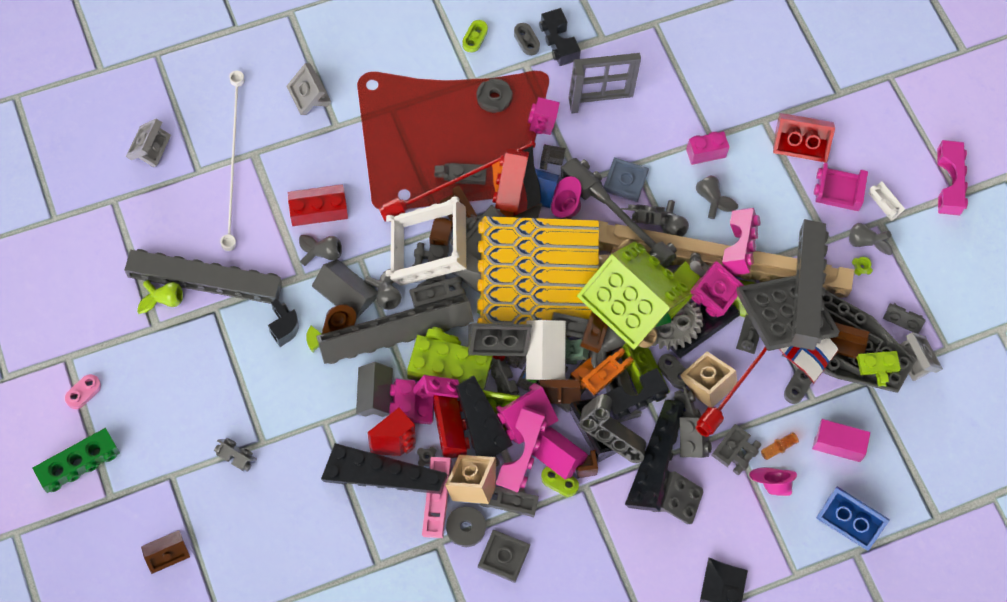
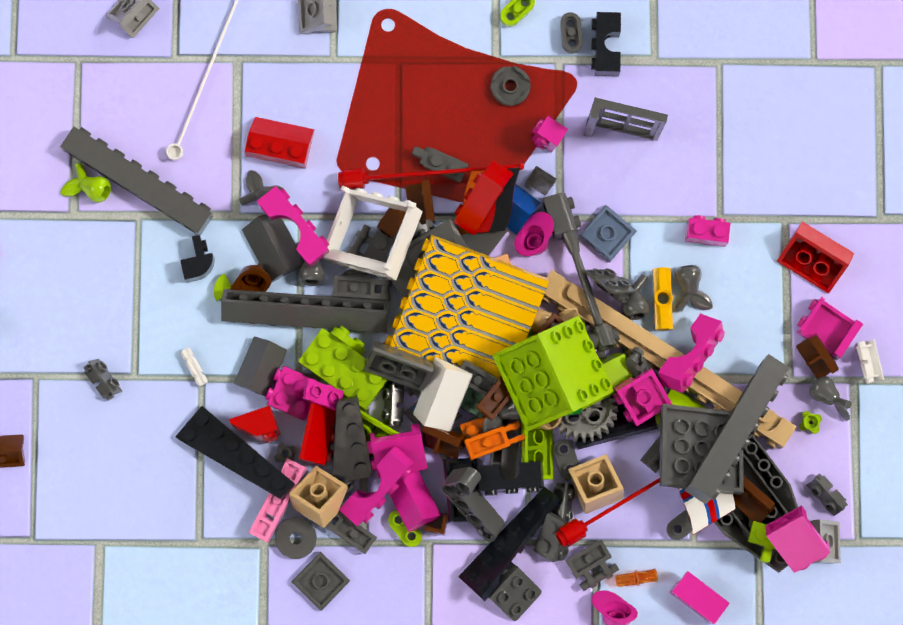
camera: 20 degrees right, 15 degrees up
none -> white axle [180,348,208,387]
none -> dark pink arch [257,186,330,268]
none -> yellow piece [652,267,673,331]
none -> dark pink panel [766,505,830,573]
none -> reddish brown panel [796,333,839,379]

